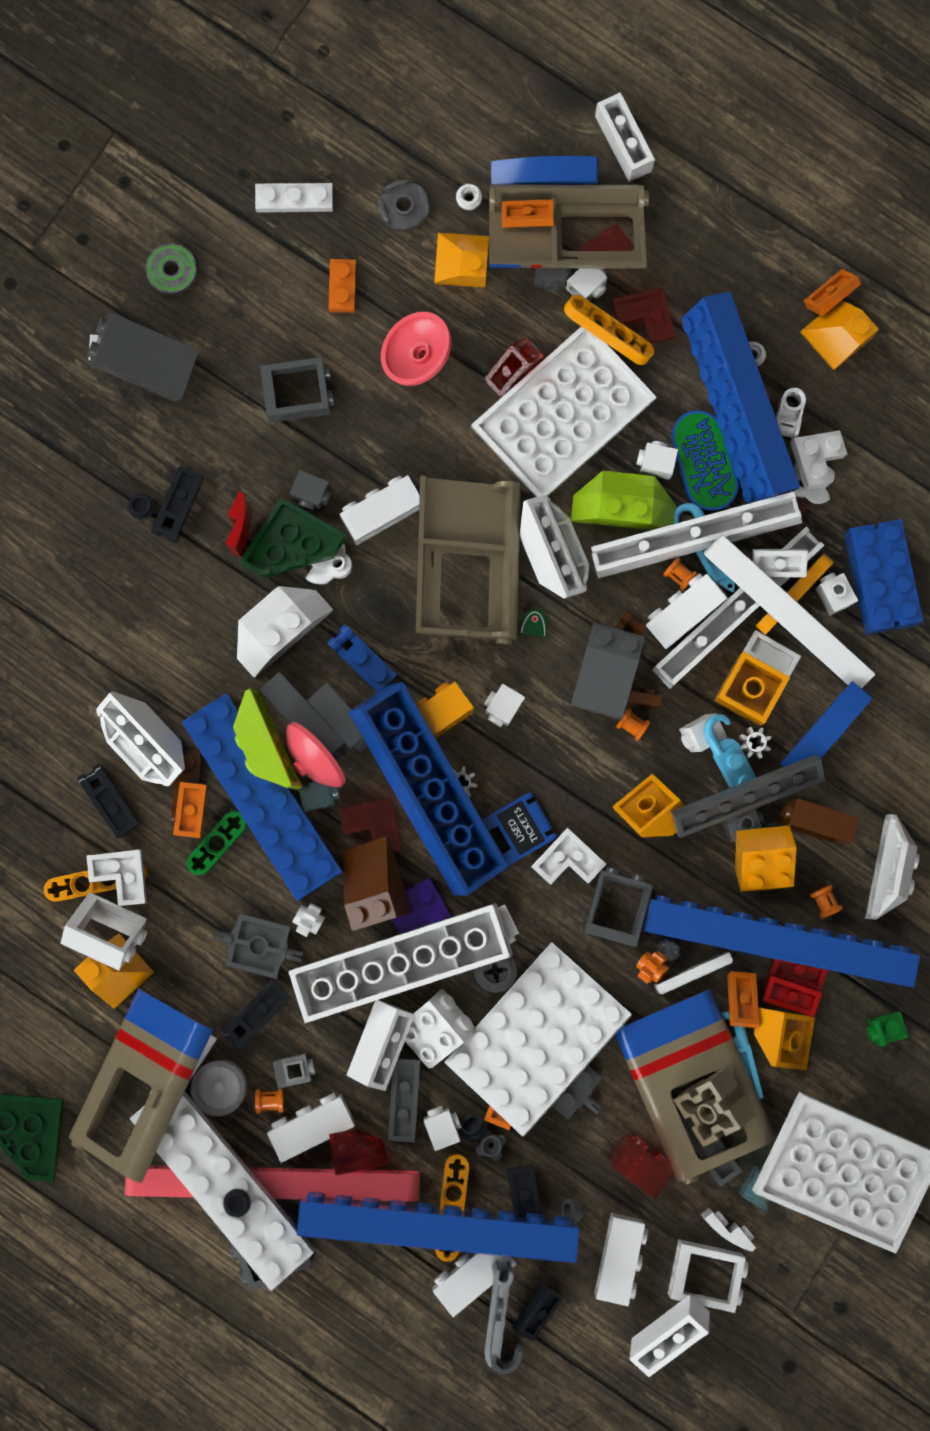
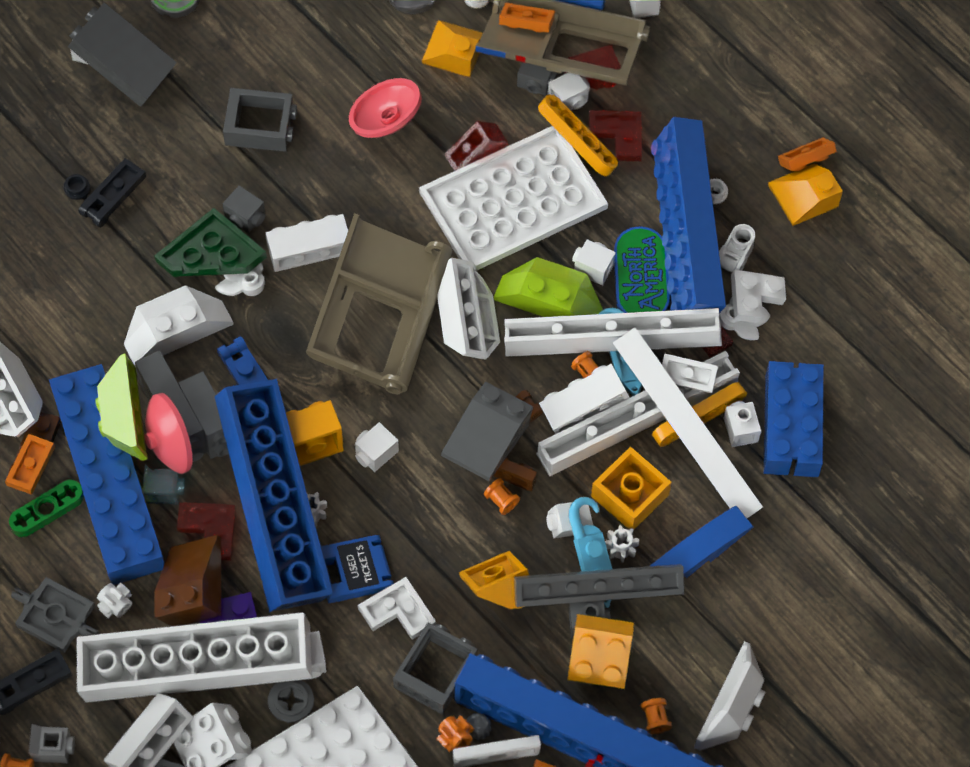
camera: 15 degrees right, 20 degrees down
red slope [225,492,251,558] -> none
orange plate [329,259,356,313] -> none
dark green tile [520,609,547,638] -> none
white tile [743,630,801,677] -> none
reddish brown window [779,798,859,845] -> none

